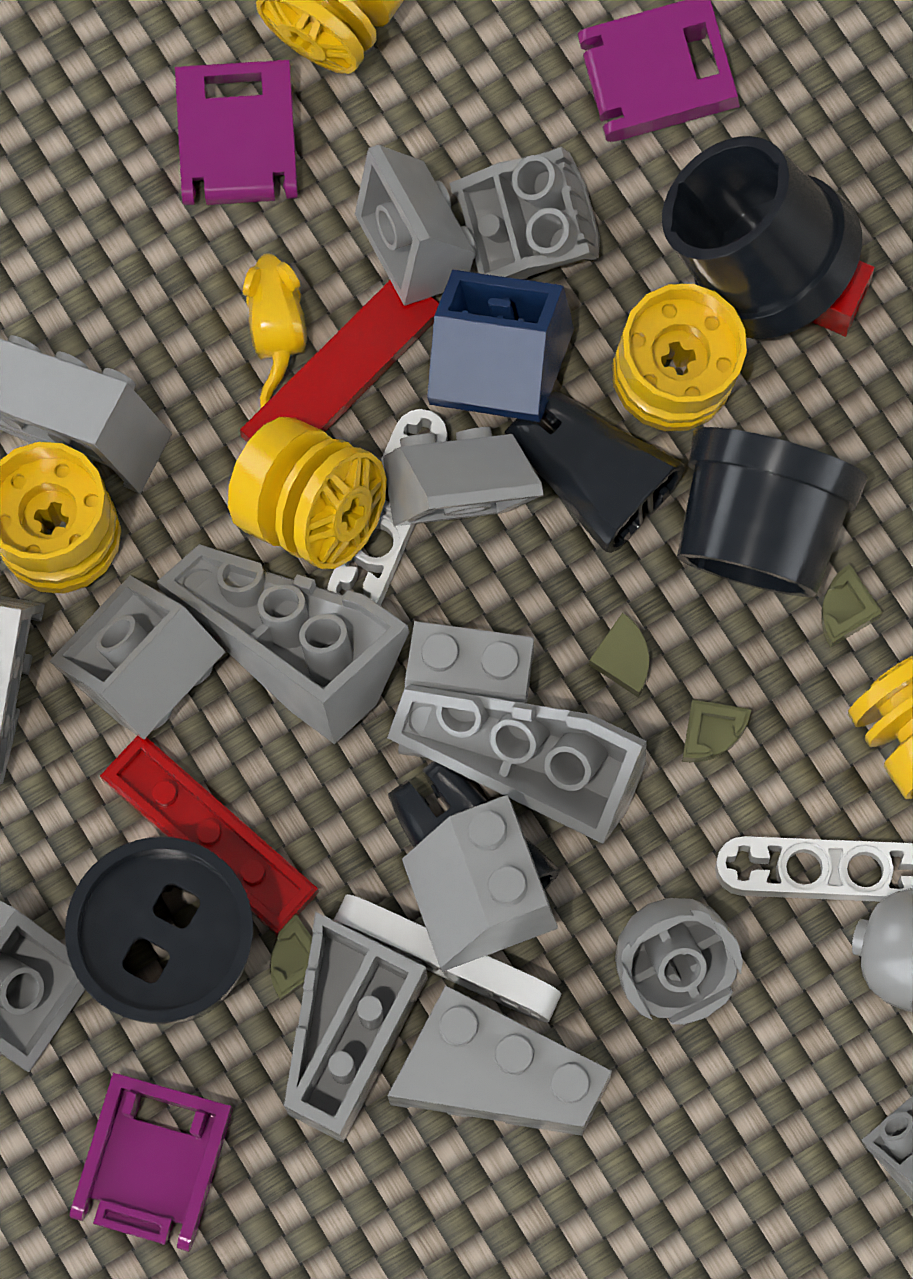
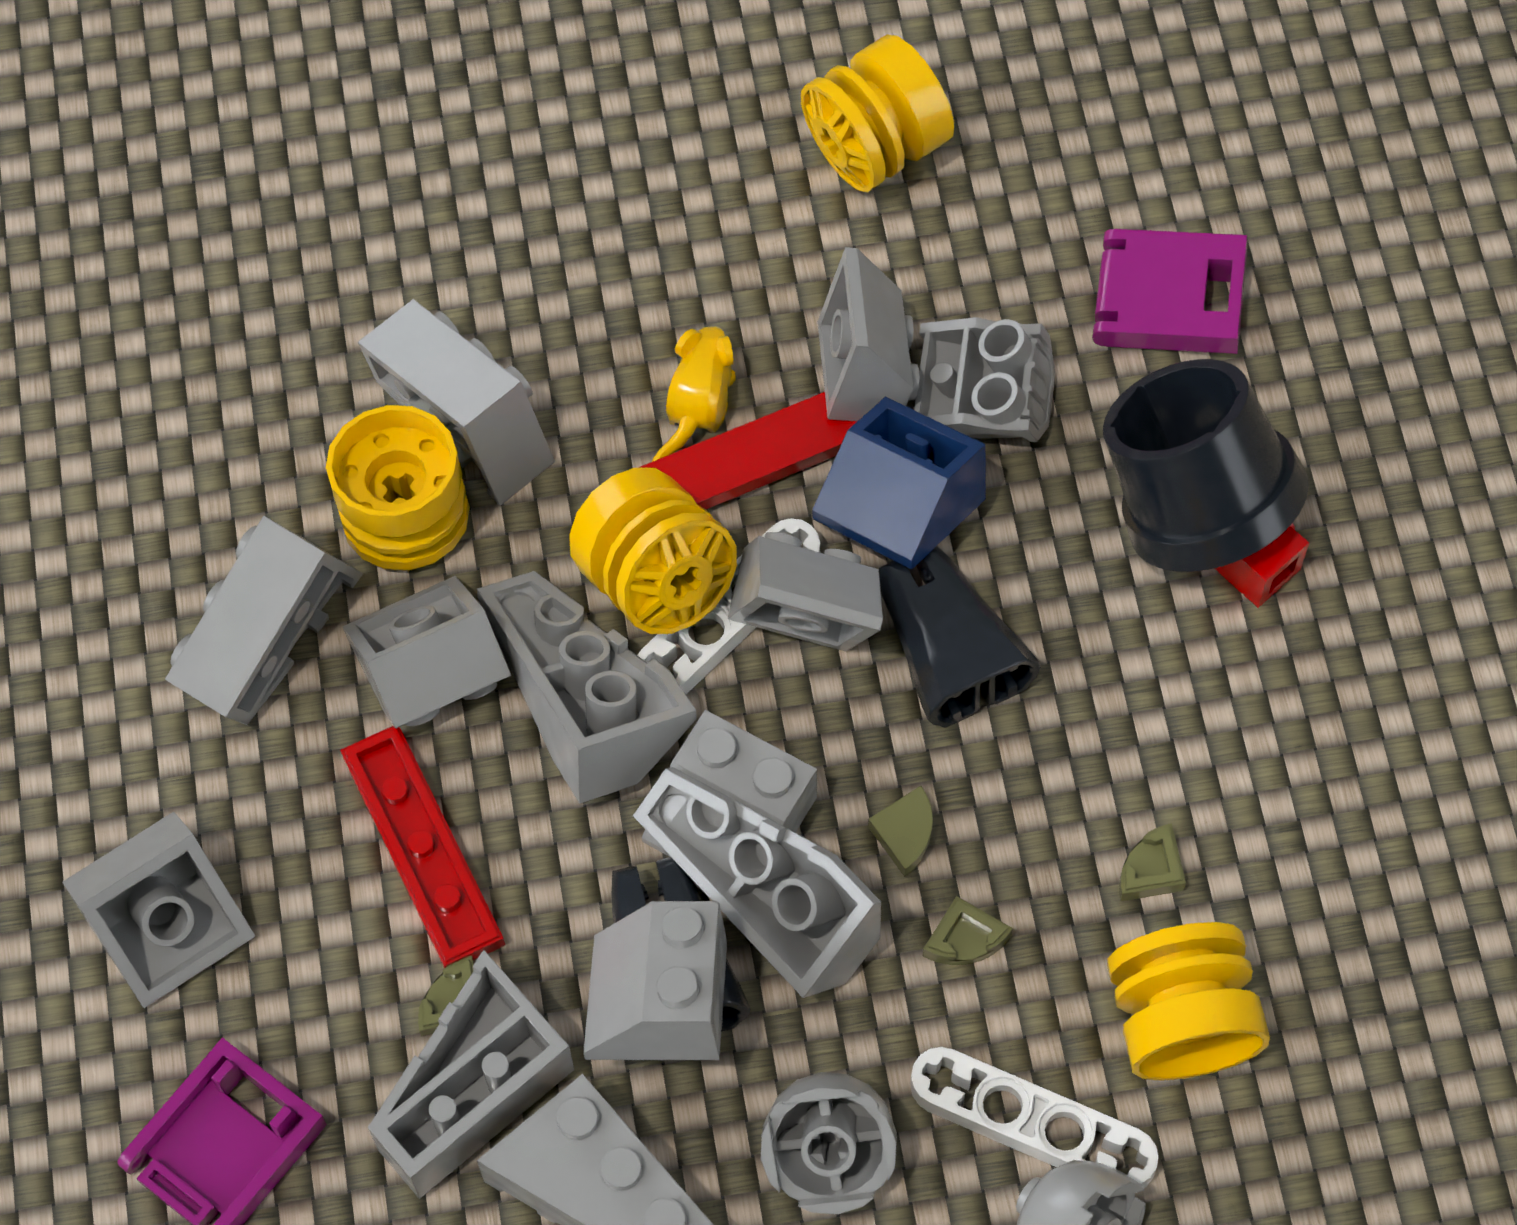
camera: 20 degrees right, 10 degrees down
black piece [65,837,253,1024] -> none
magenta container [175,60,298,205] -> none
white beam [333,894,562,1022] -> none
yellow wheel [612,284,747,431] -> none
black piece [677,427,868,597] -> none

